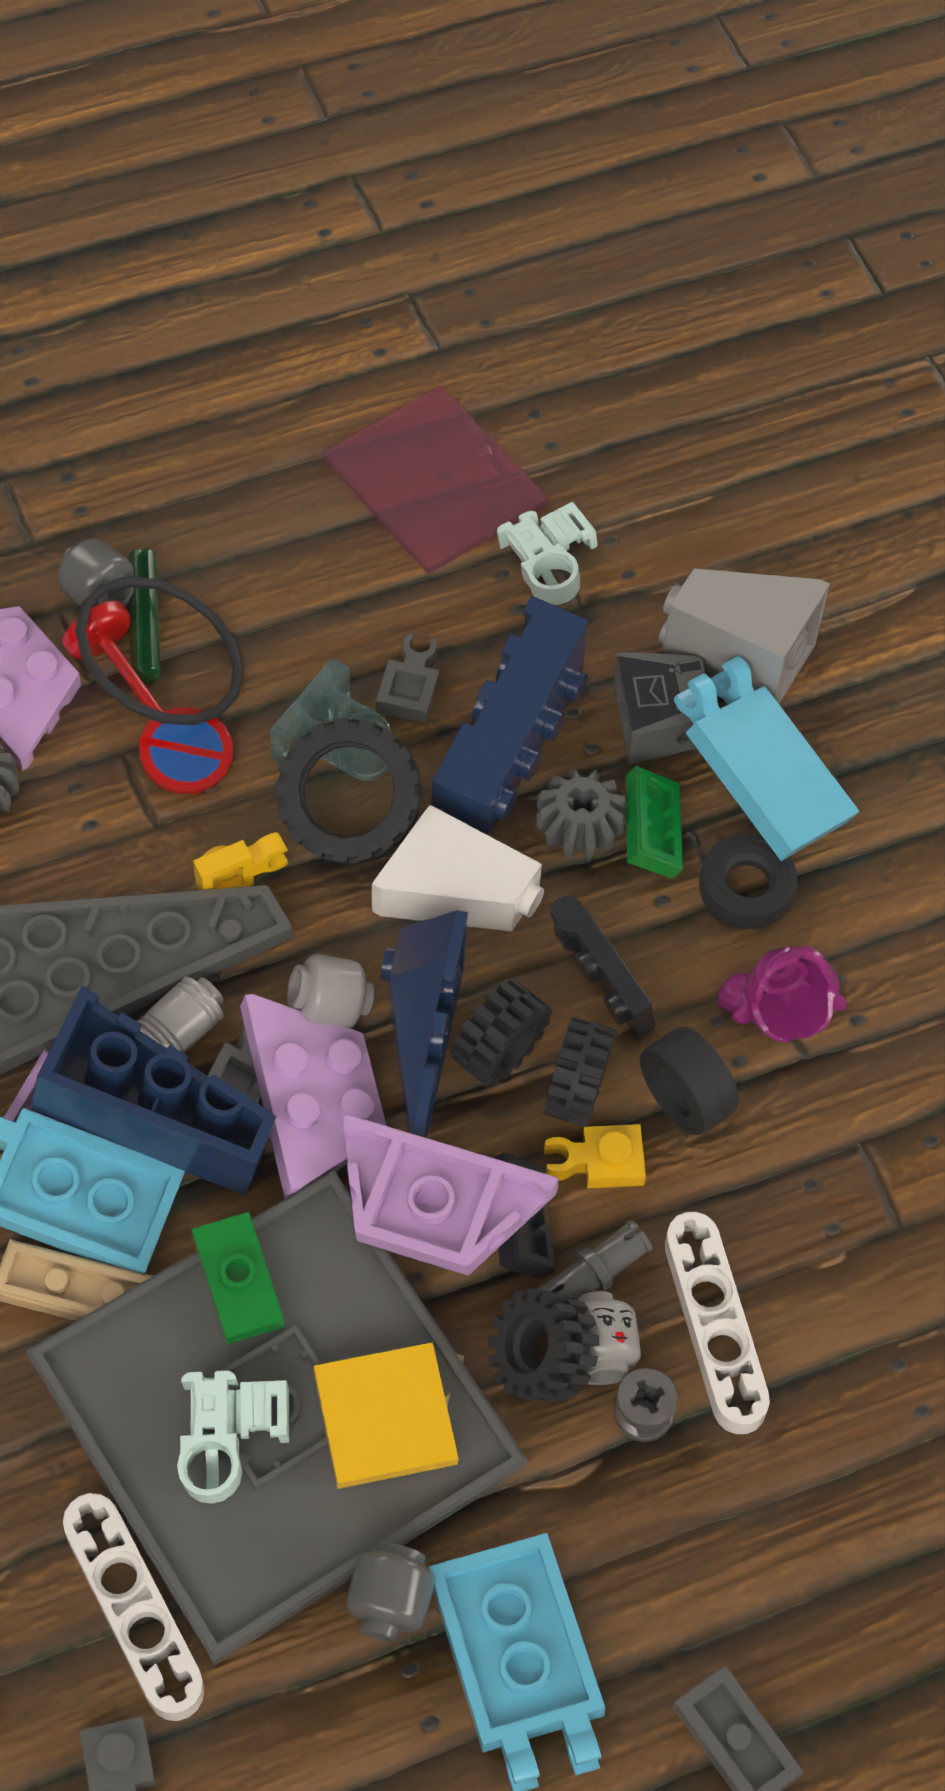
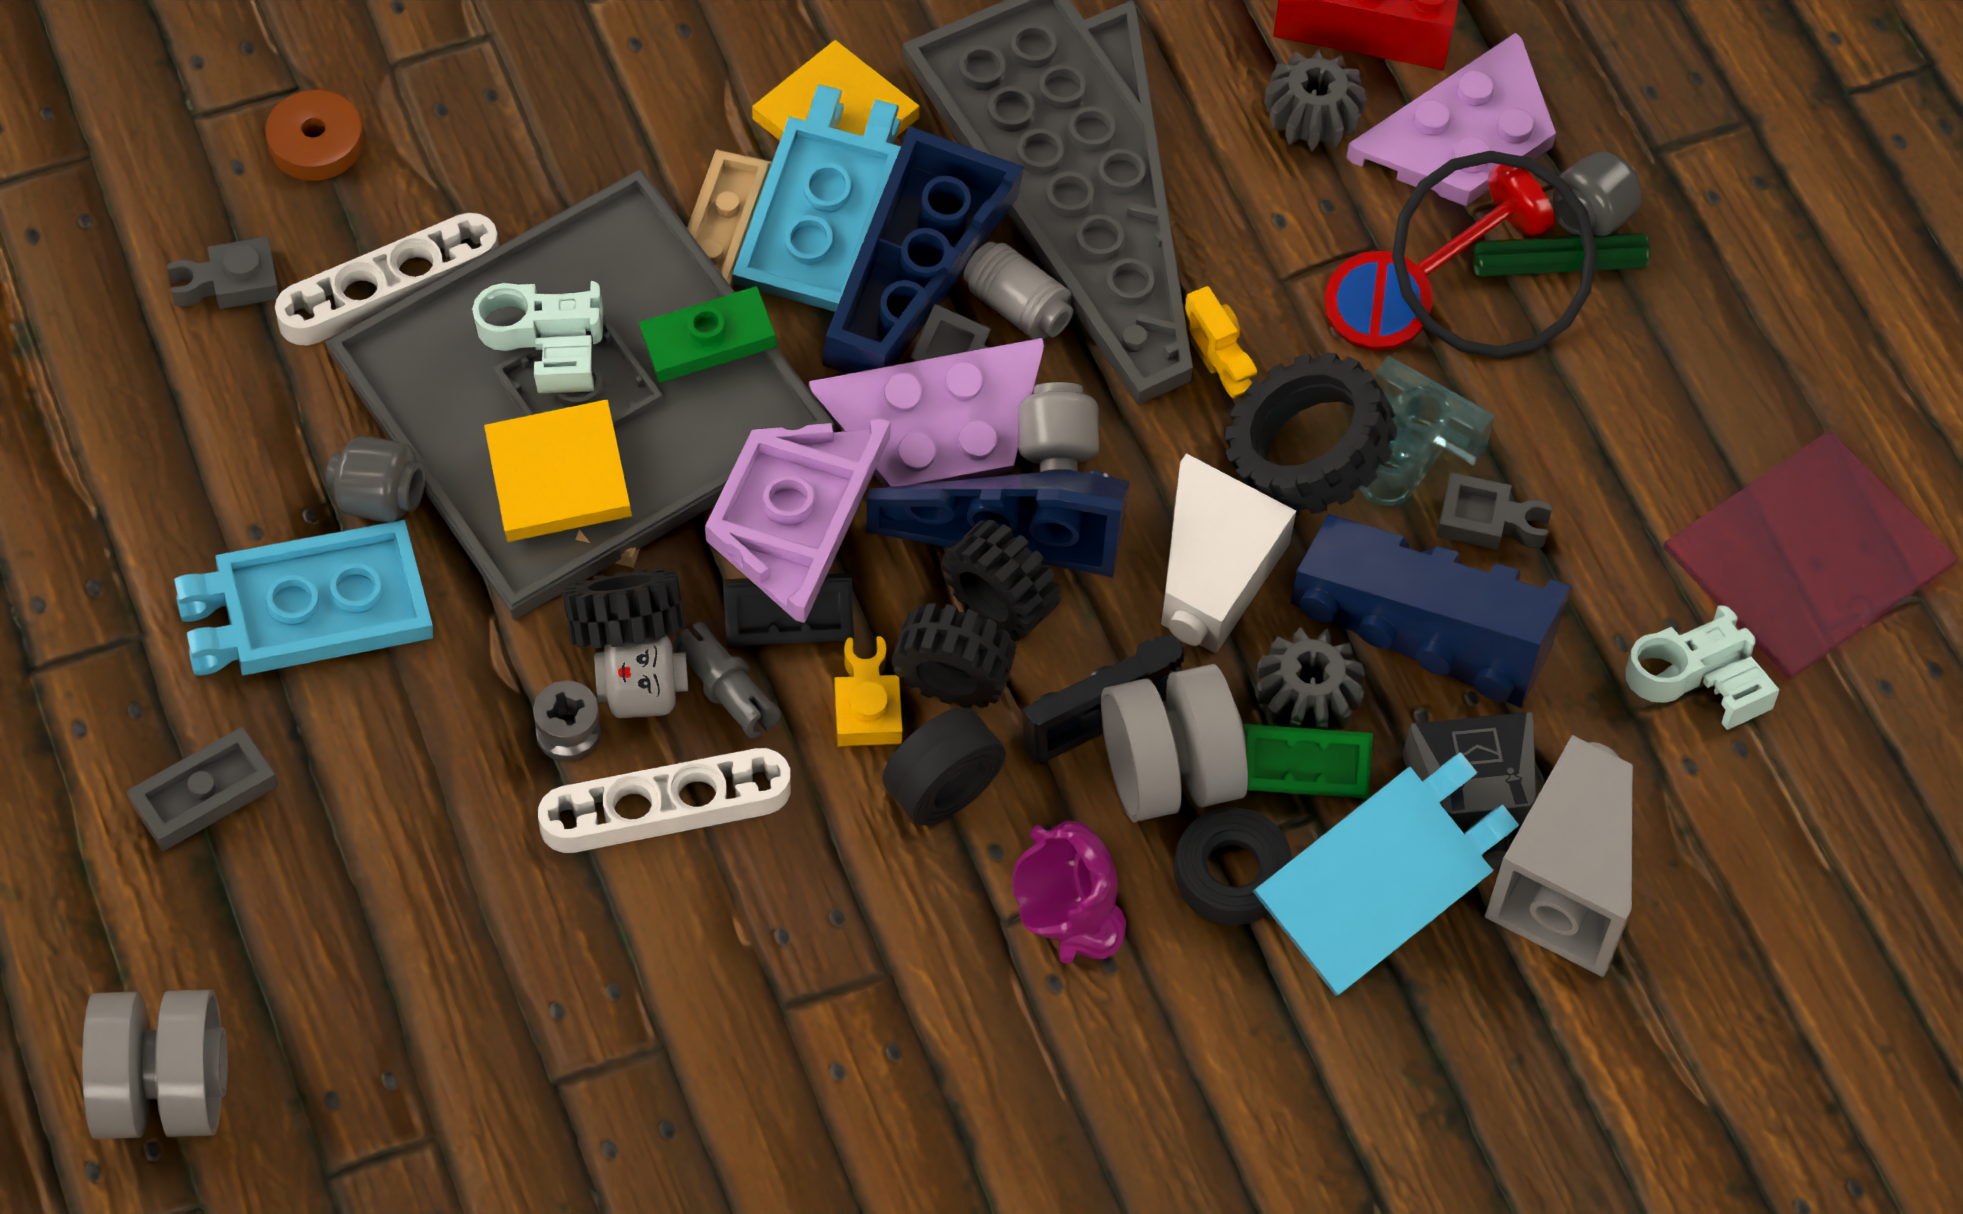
camera: 90 degrees right, 0 degrees up
none -> light grey wheel [1101,664,1248,822]

